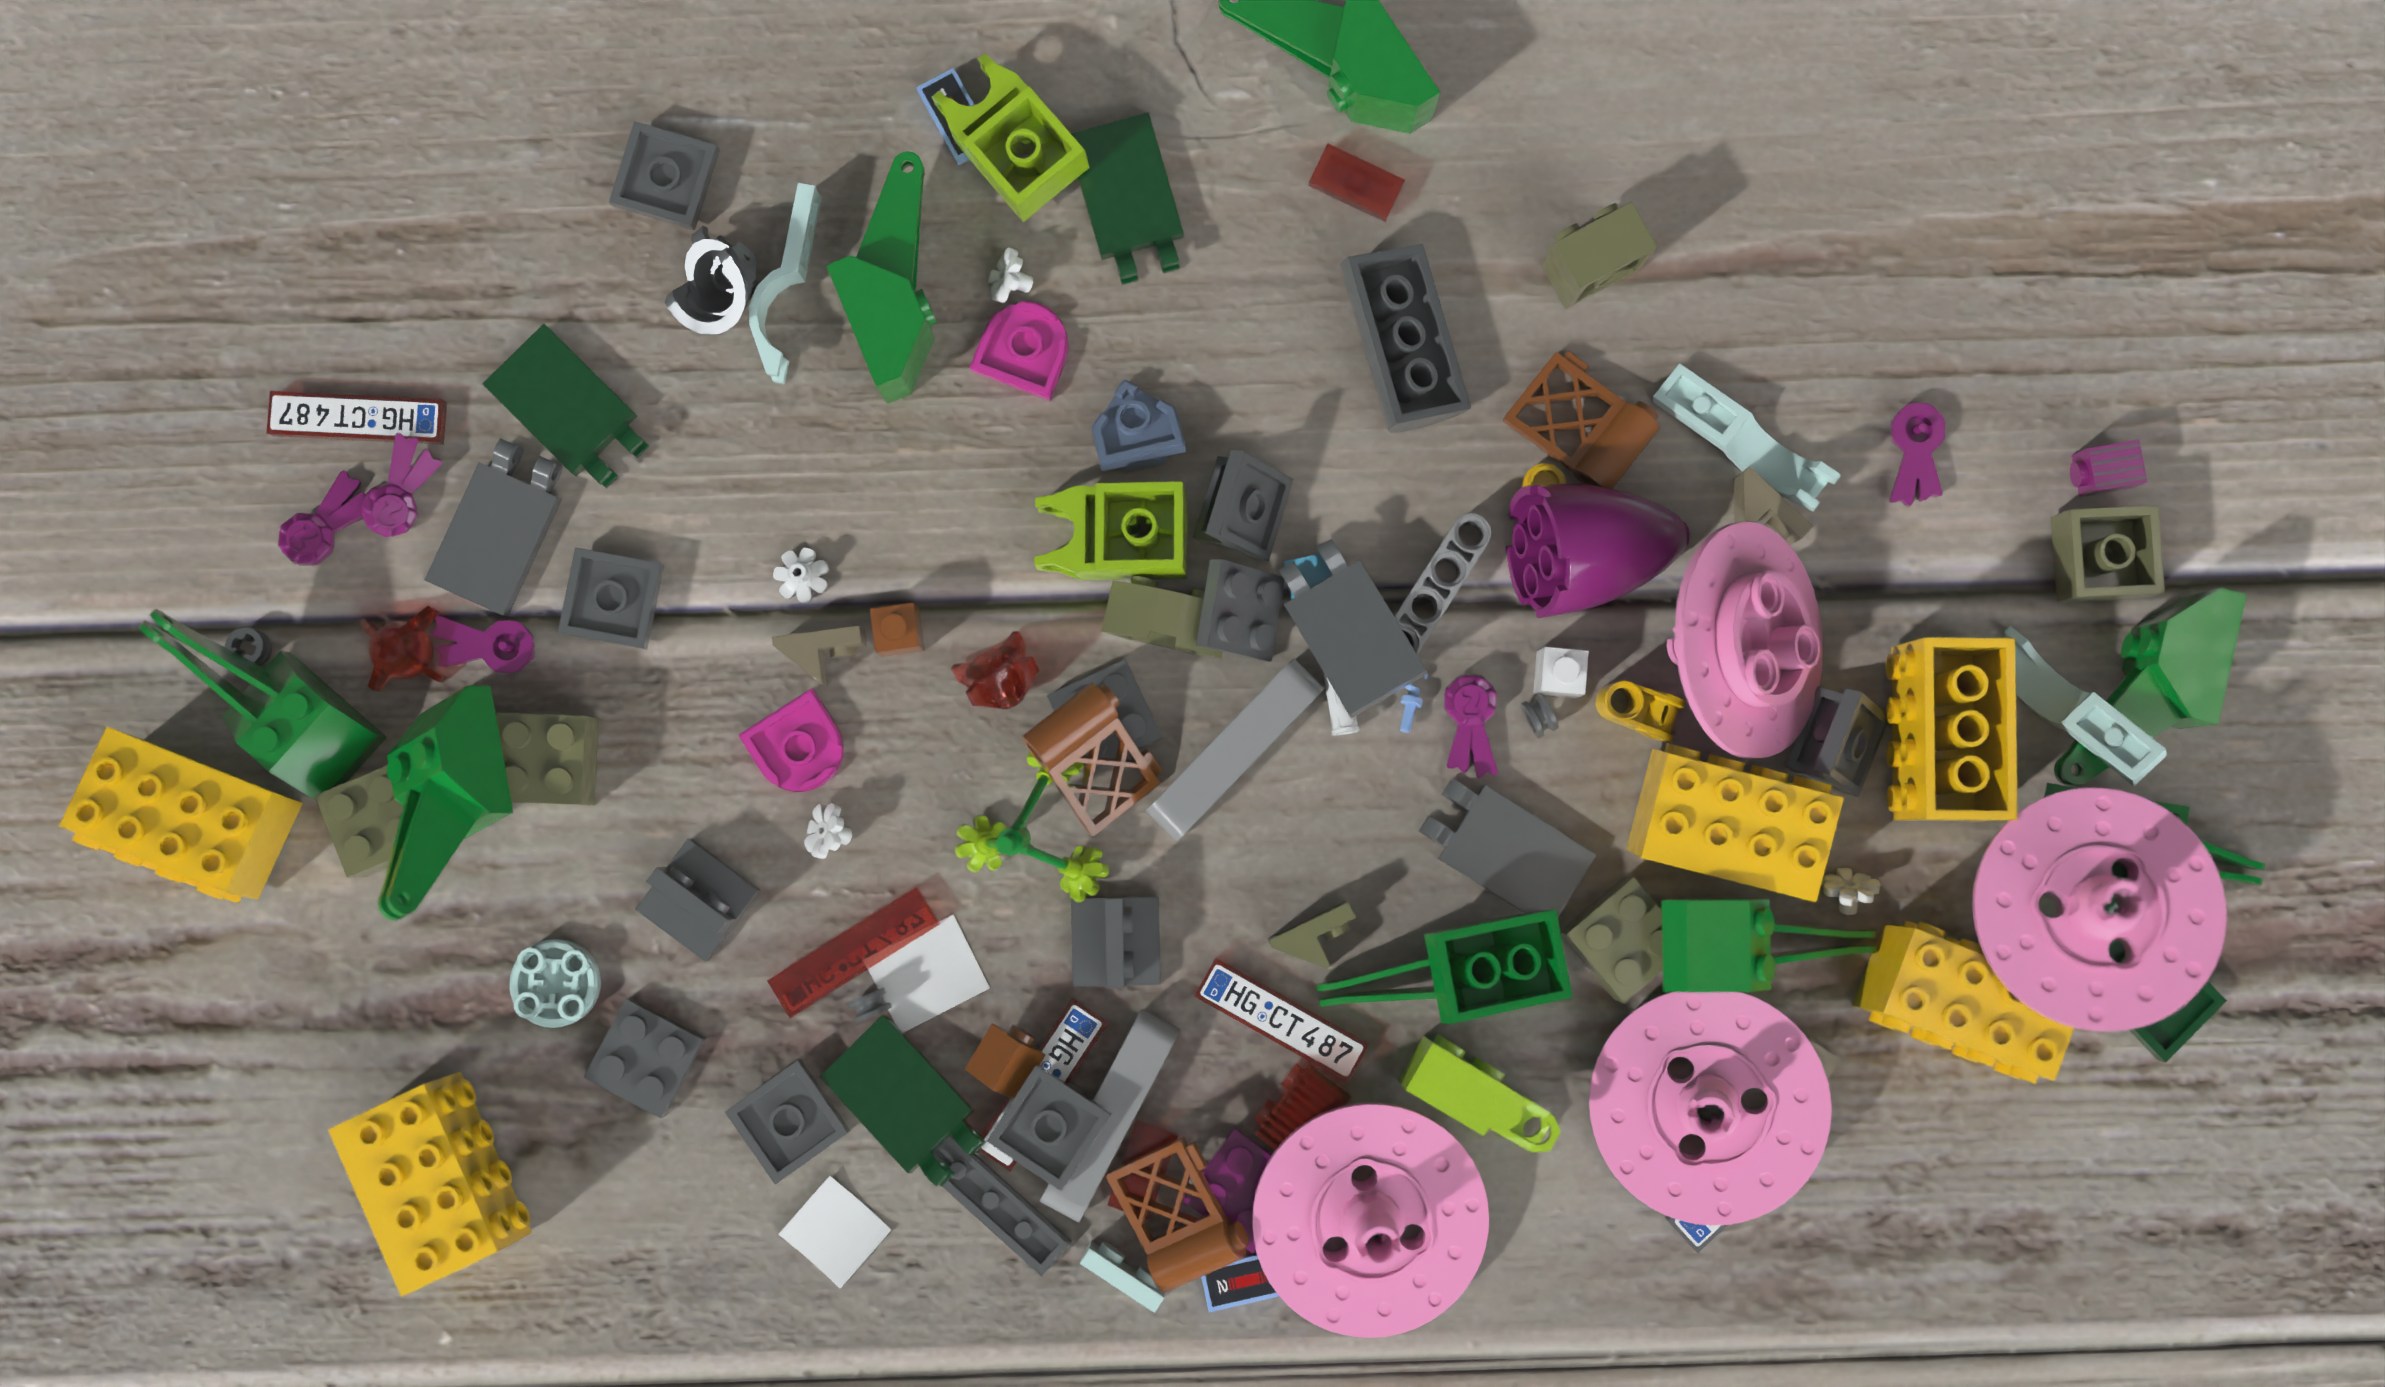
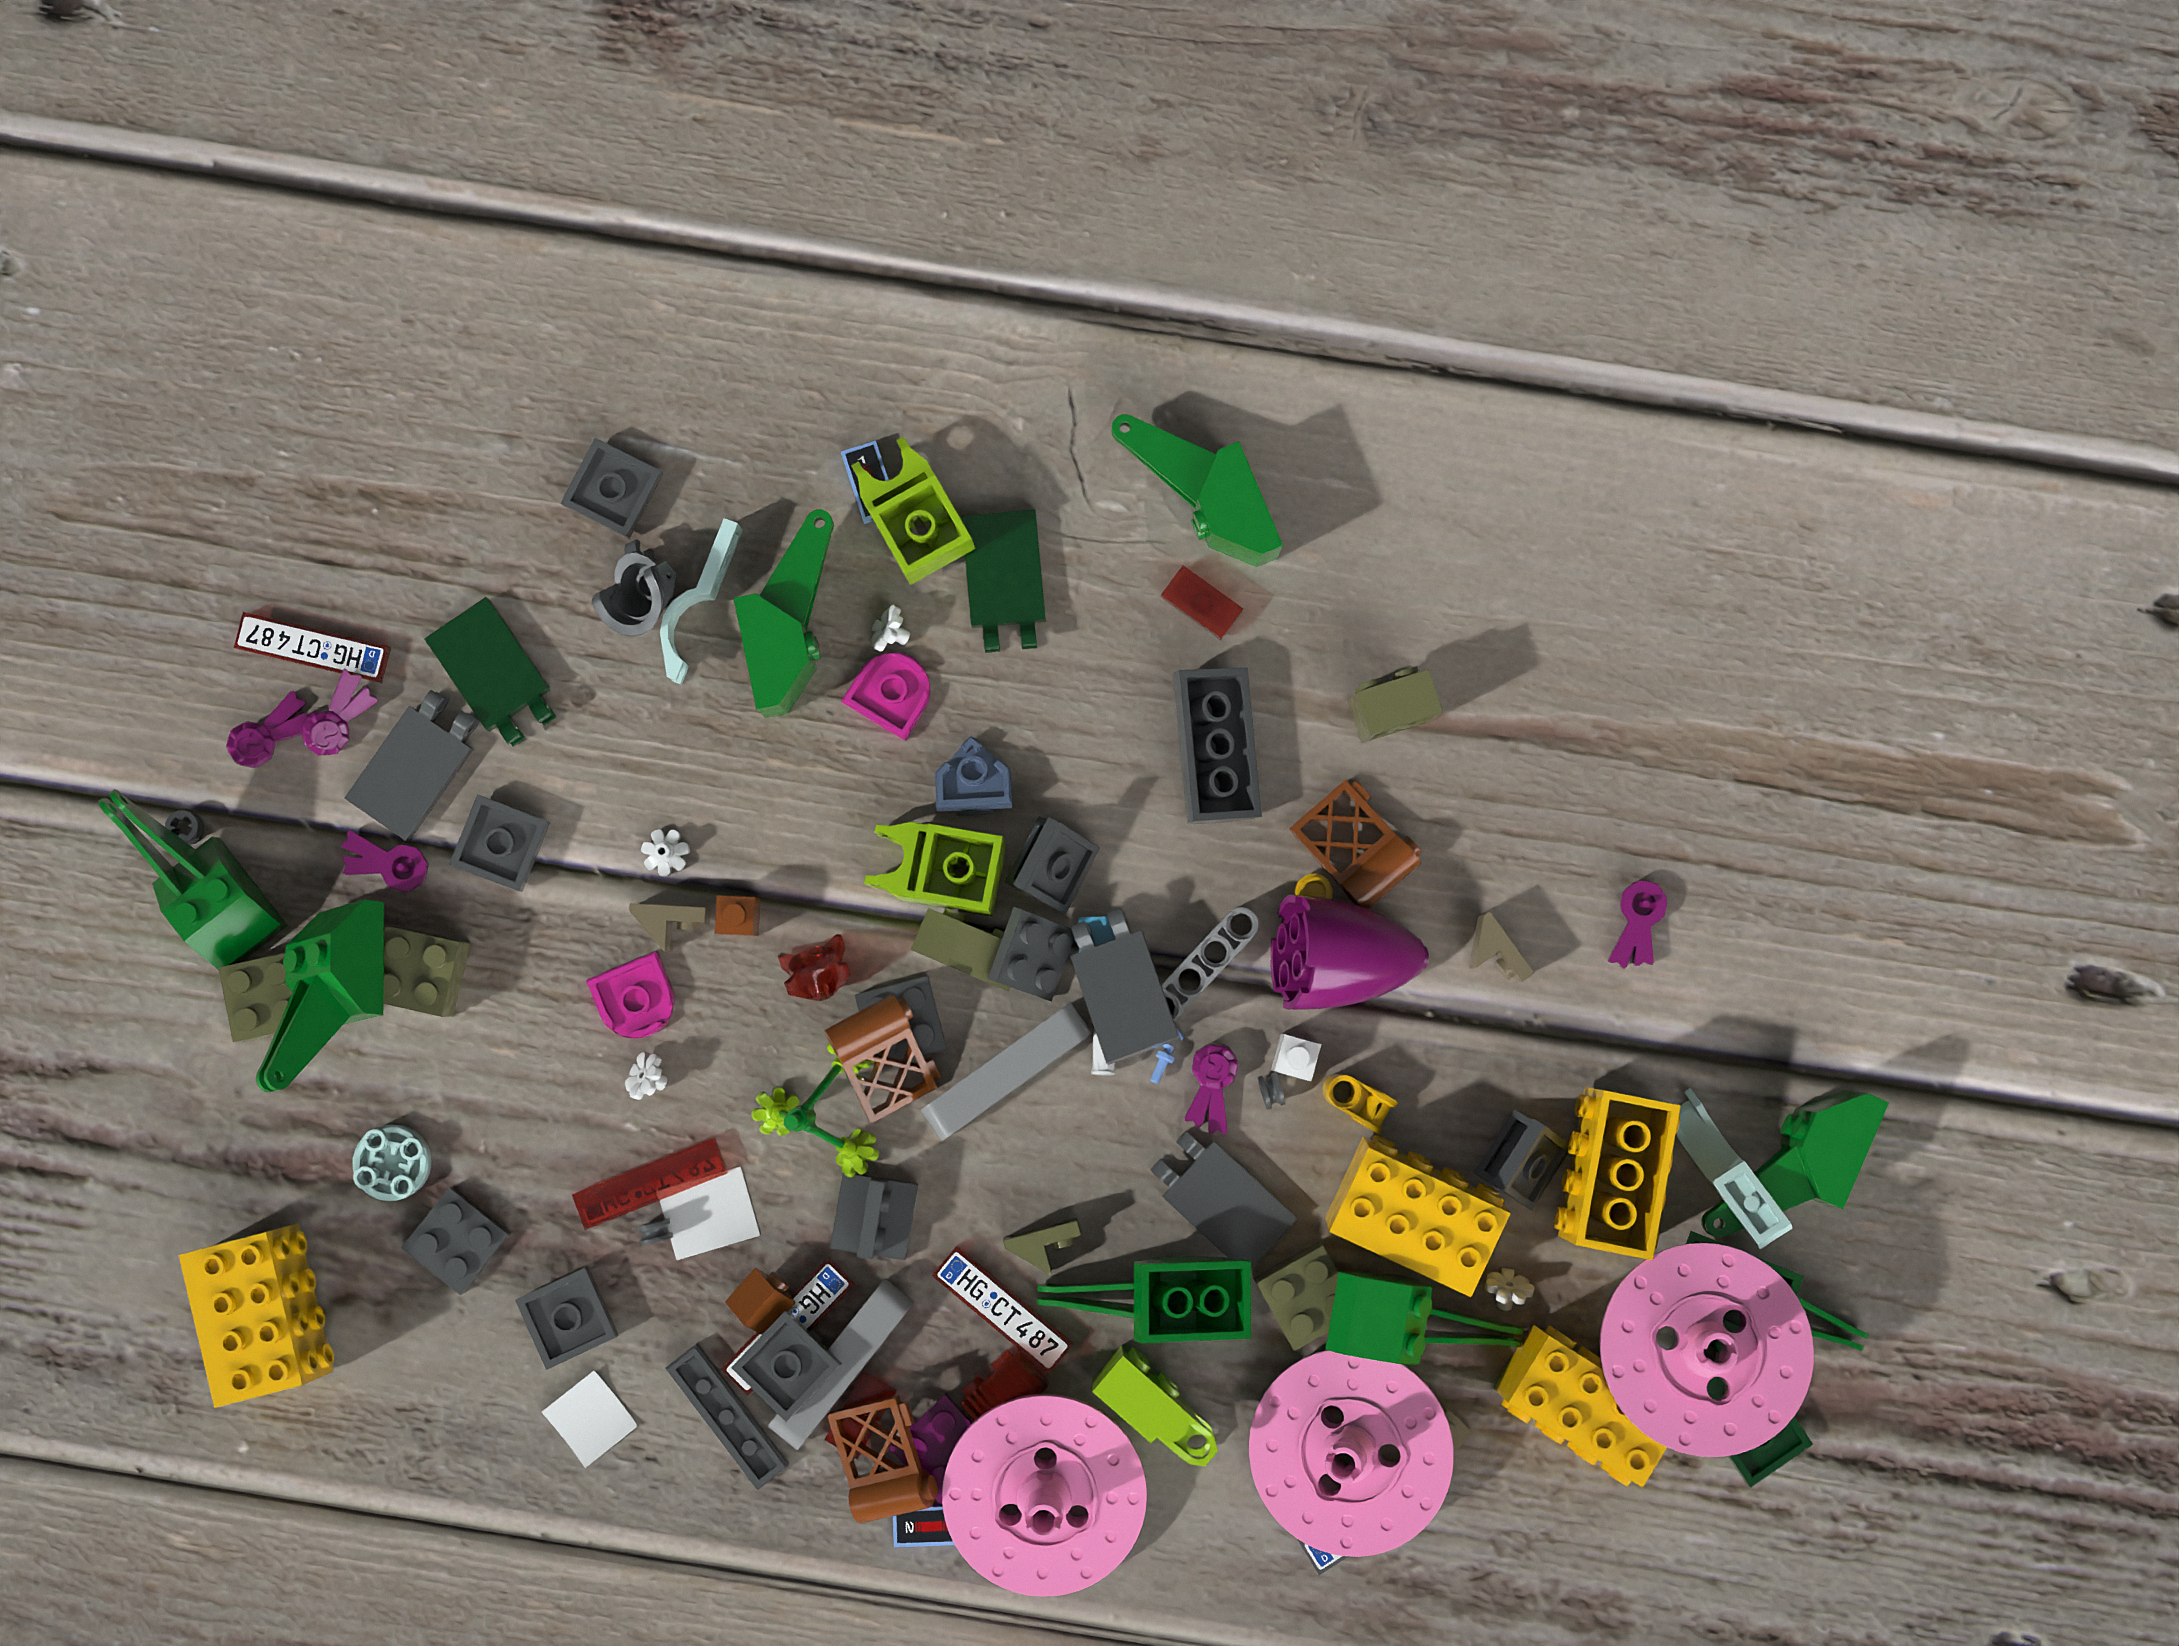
camera: 10 degrees right, 0 degrees up
yellow brick [59,727,303,903] -> none
clear red piece [357,606,447,692] -> none
dark grey bracket [635,838,761,961] -> none
dark green tile [820,1014,987,1187] -> none
light aqua plate [1080,1241,1165,1313] -> none
light aqua piece [1652,363,1841,511] -> none
bright pink piece [1667,522,1823,759] -> none
olive brick [2051,506,2165,603] -> none
magenta brick [2070,440,2148,498] -> none

